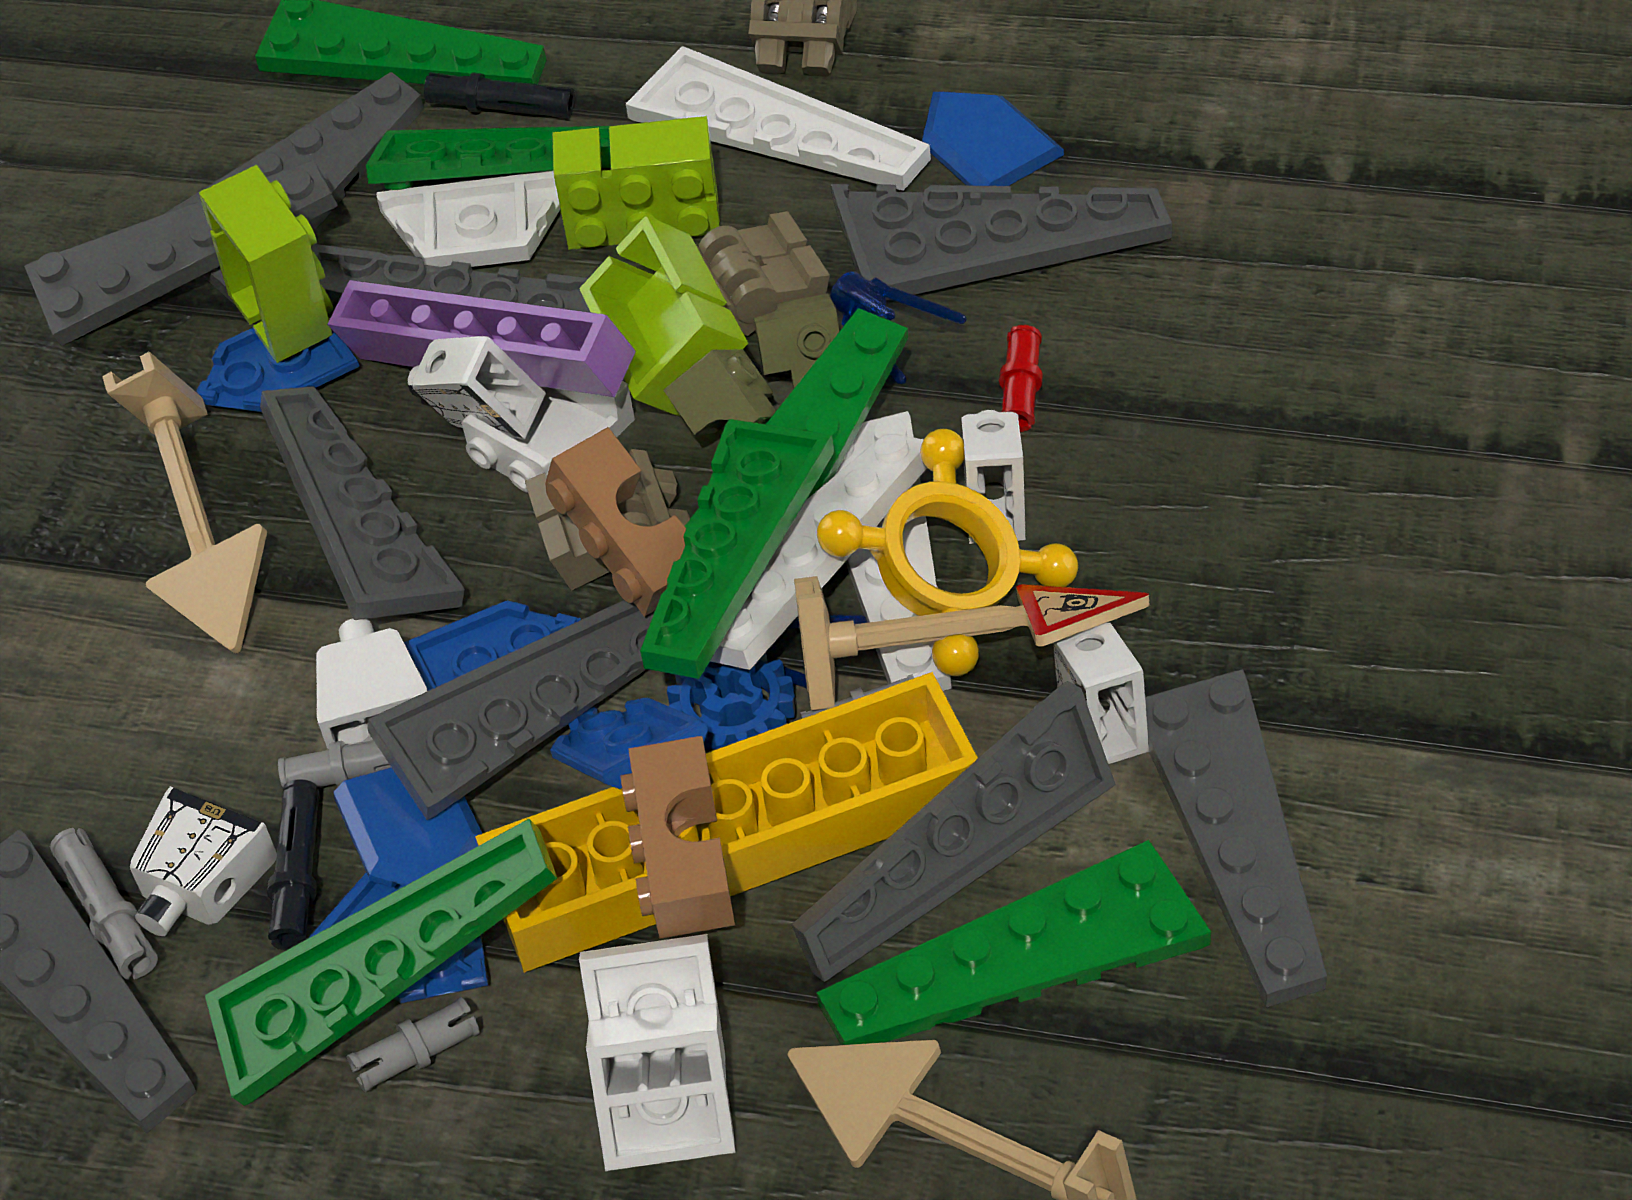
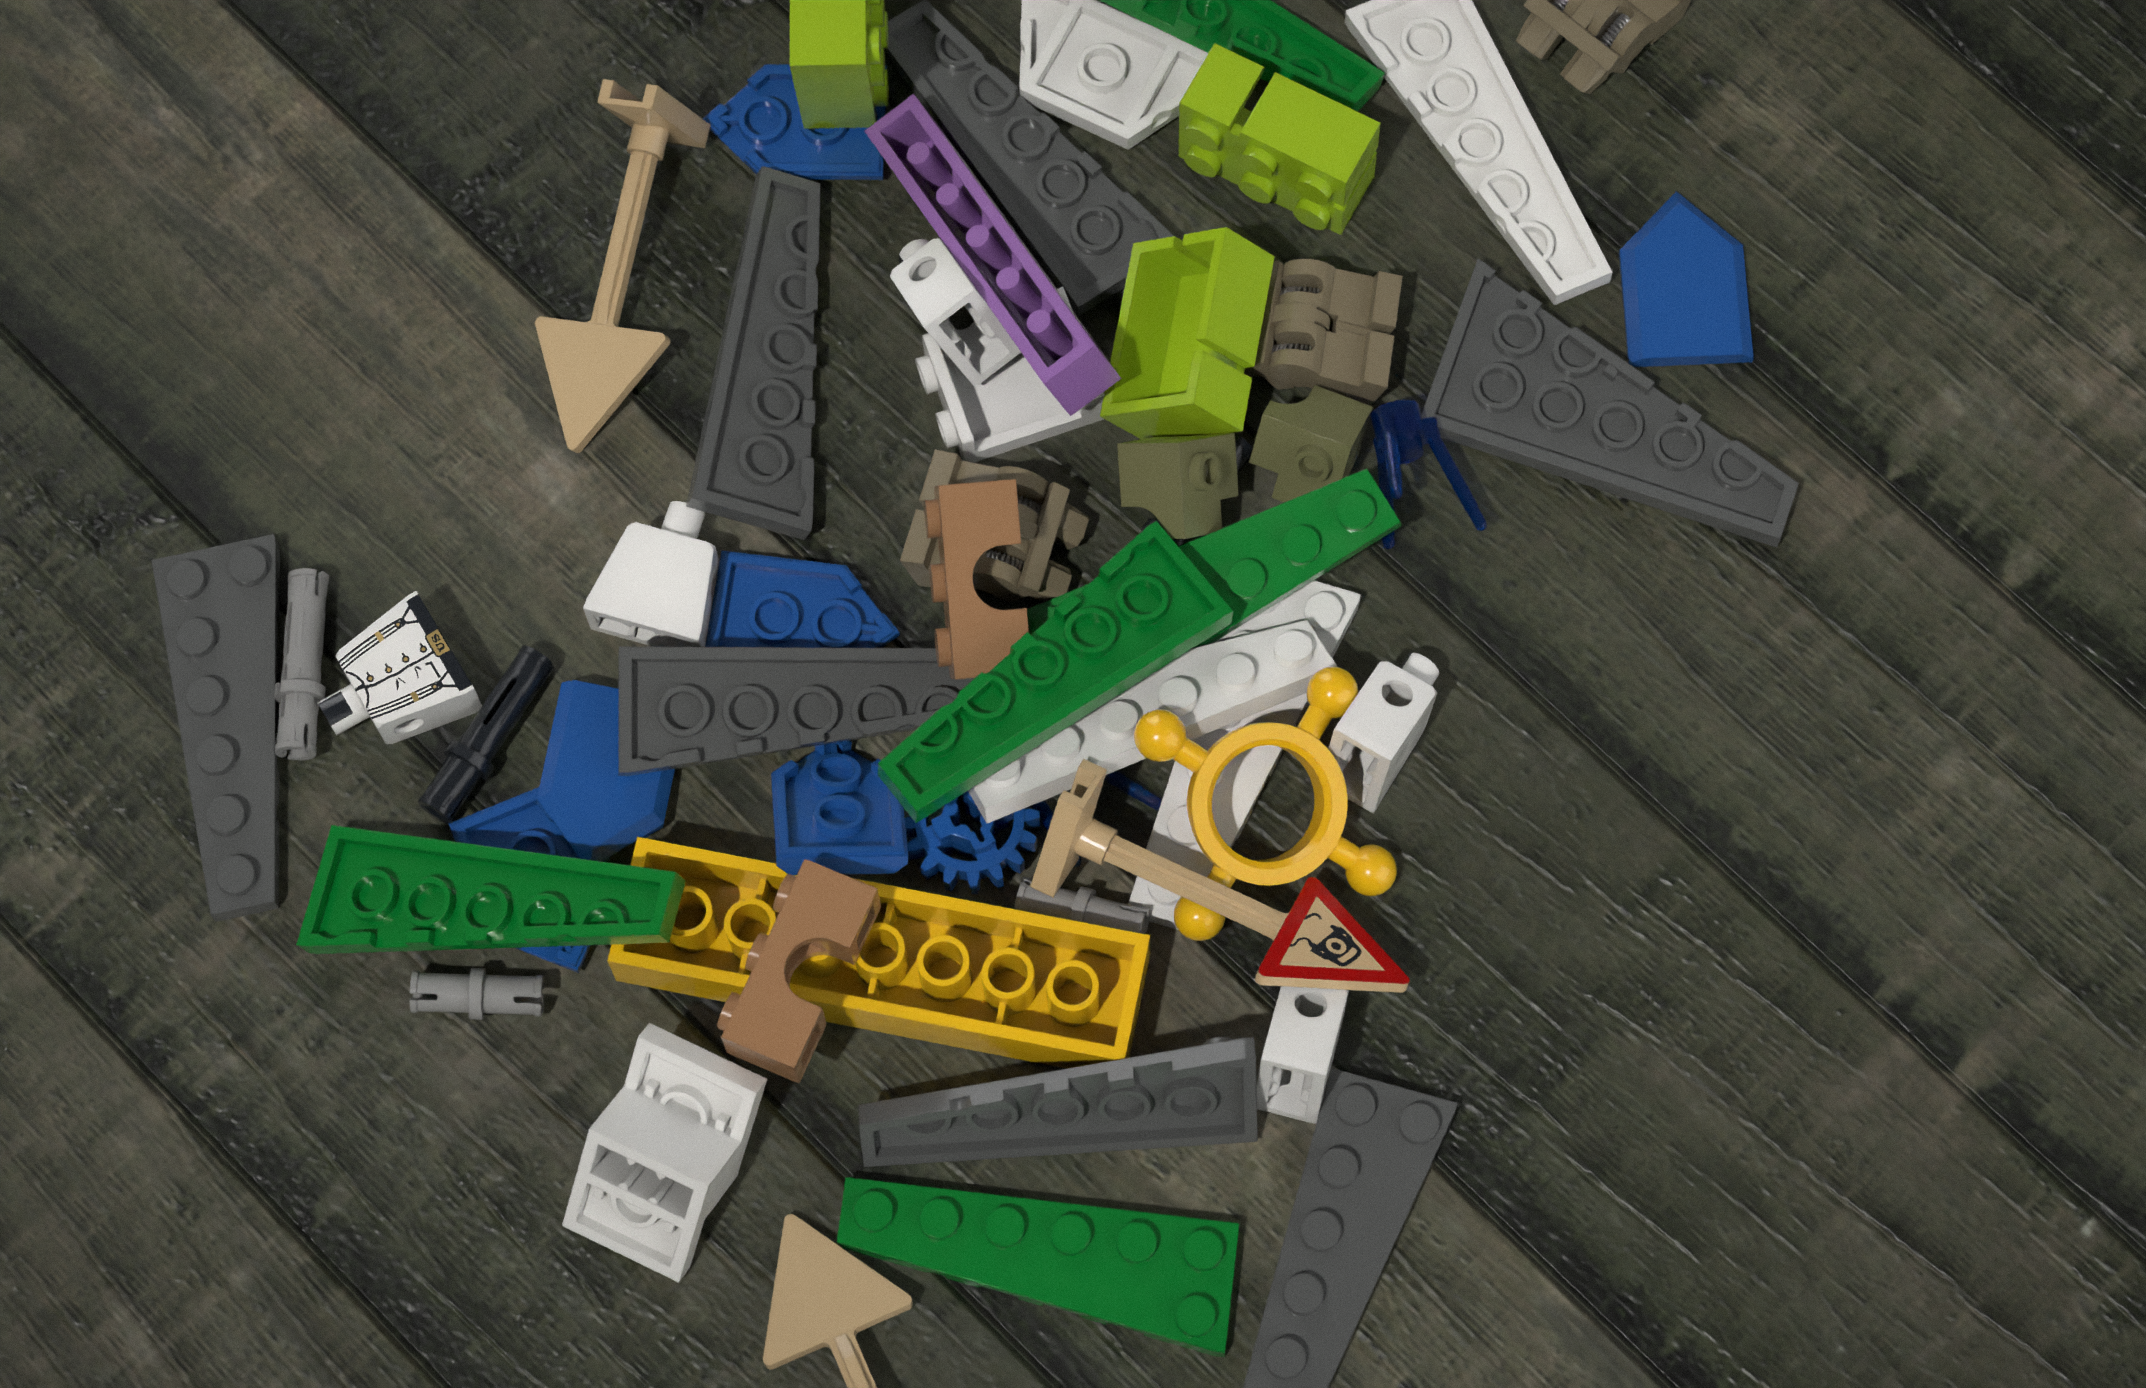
camera: 30 degrees right, 20 degrees up
light grey pin [278,740,391,788] -> none
red pin [999,325,1043,432] -> none

